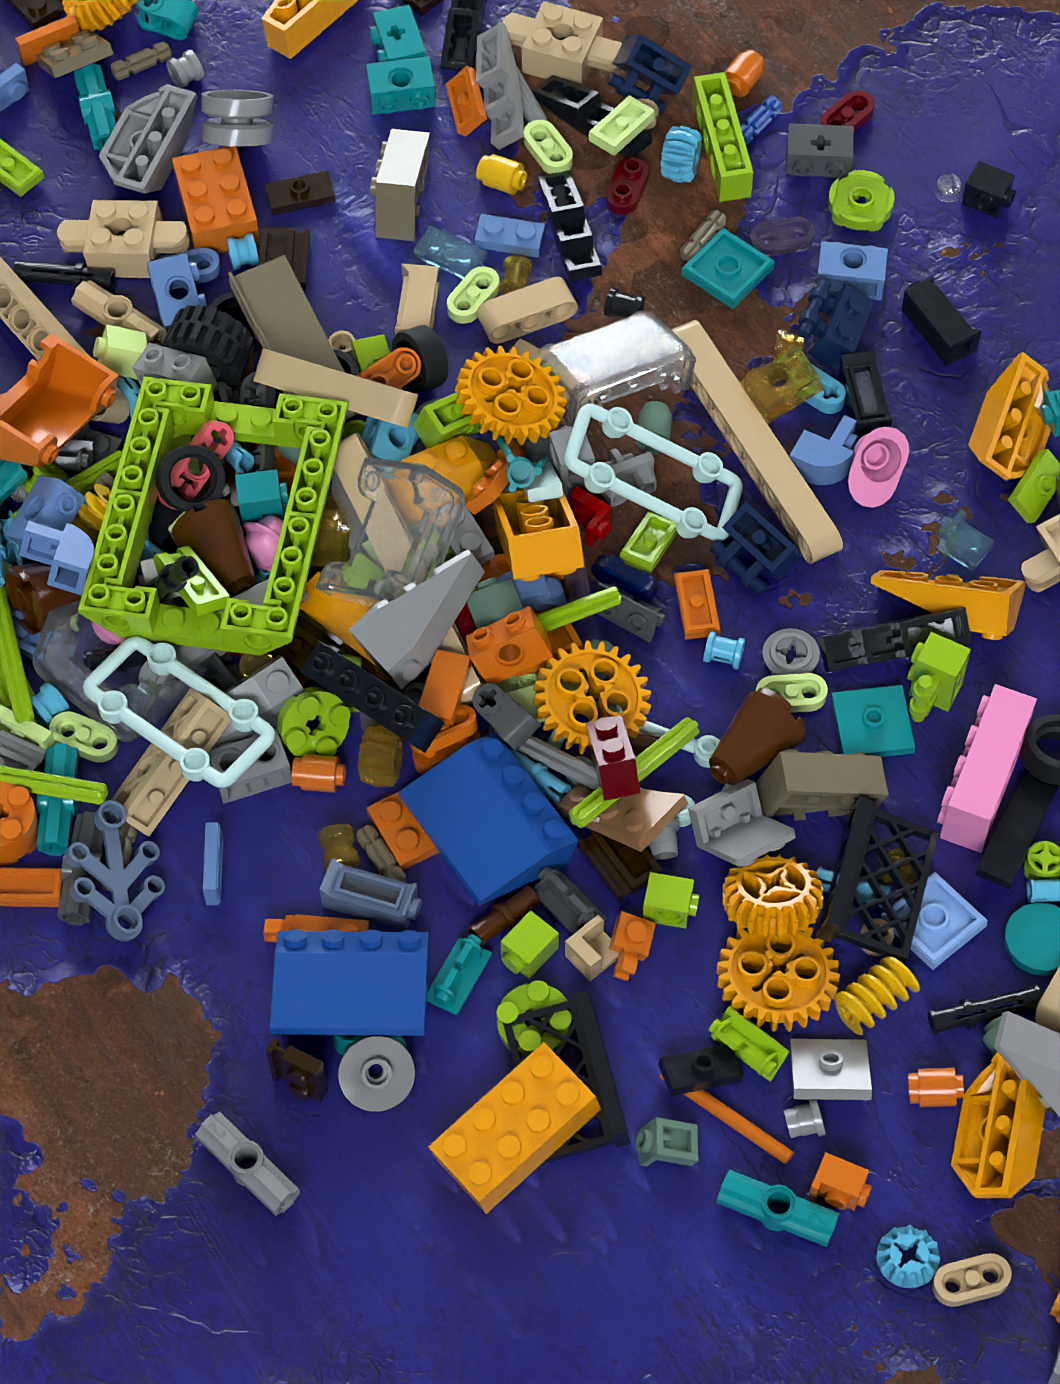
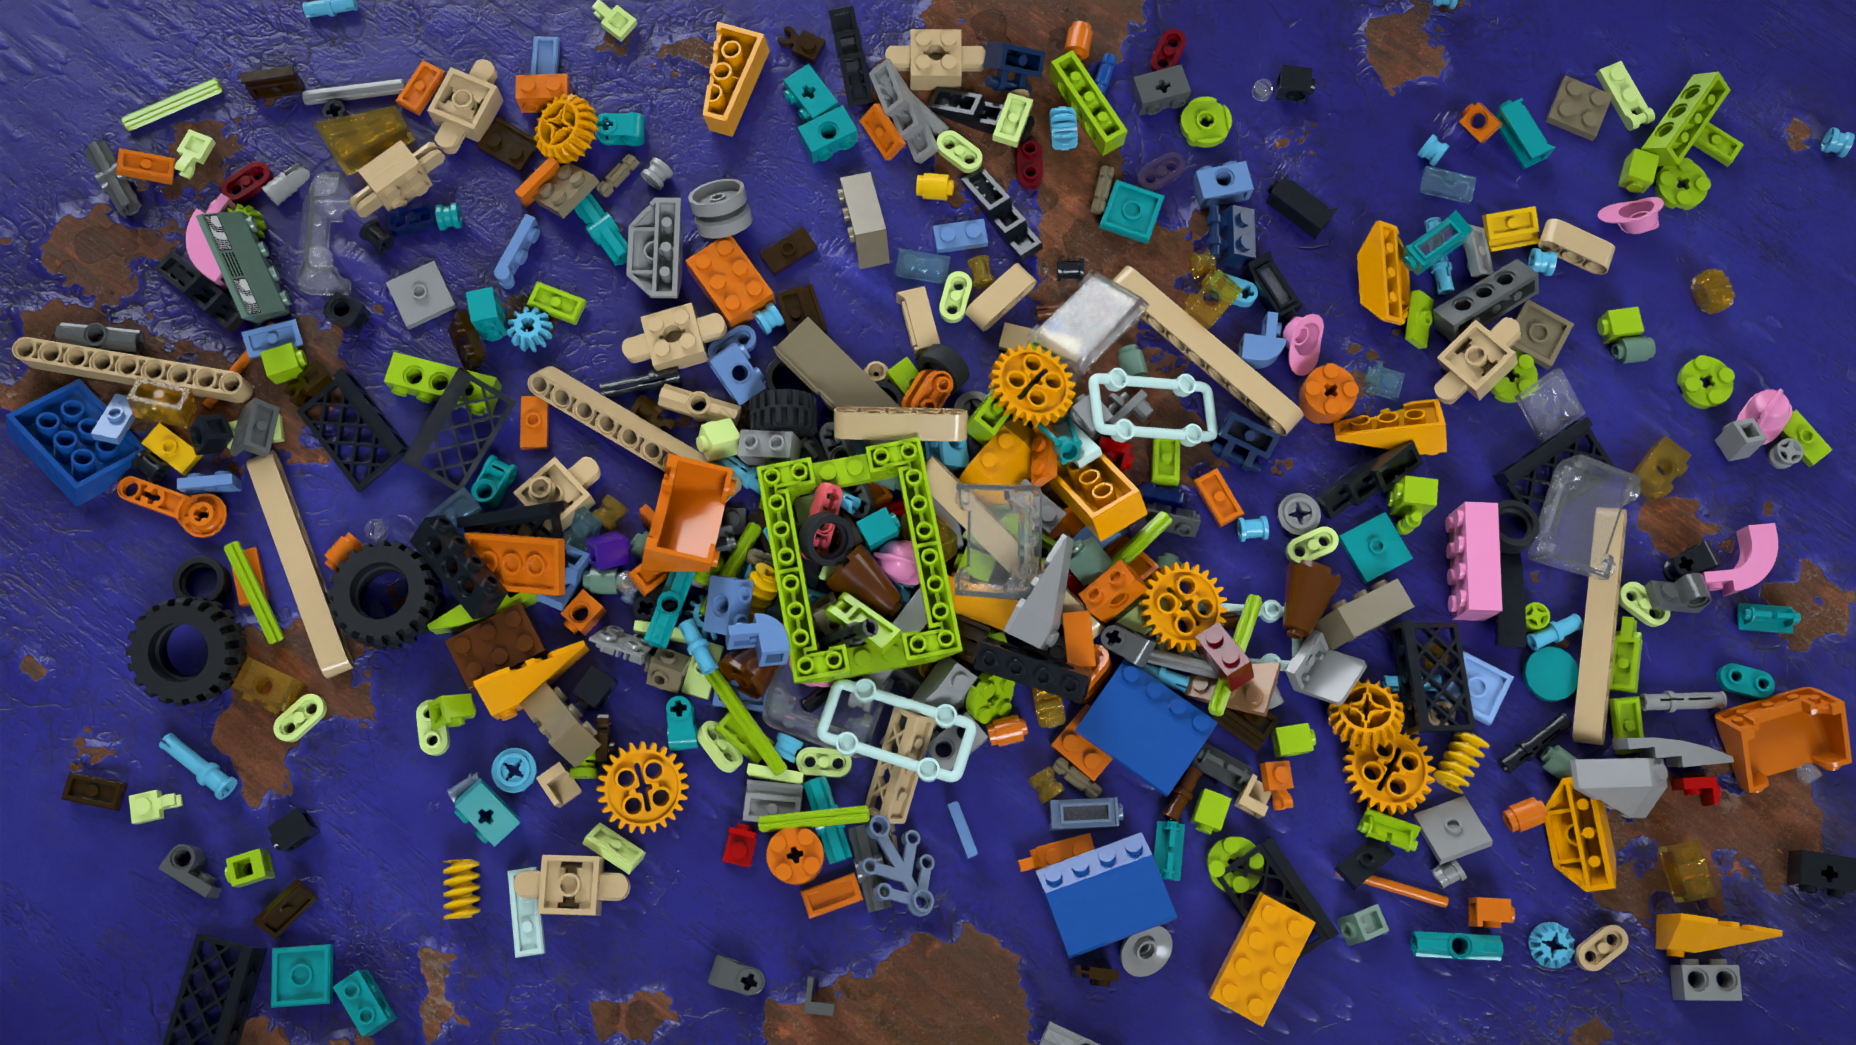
camera: 25 degrees left, 15 degrees up
none -> dark brown plate [630,395,677,435]
none -> orange brick [1298,363,1359,424]

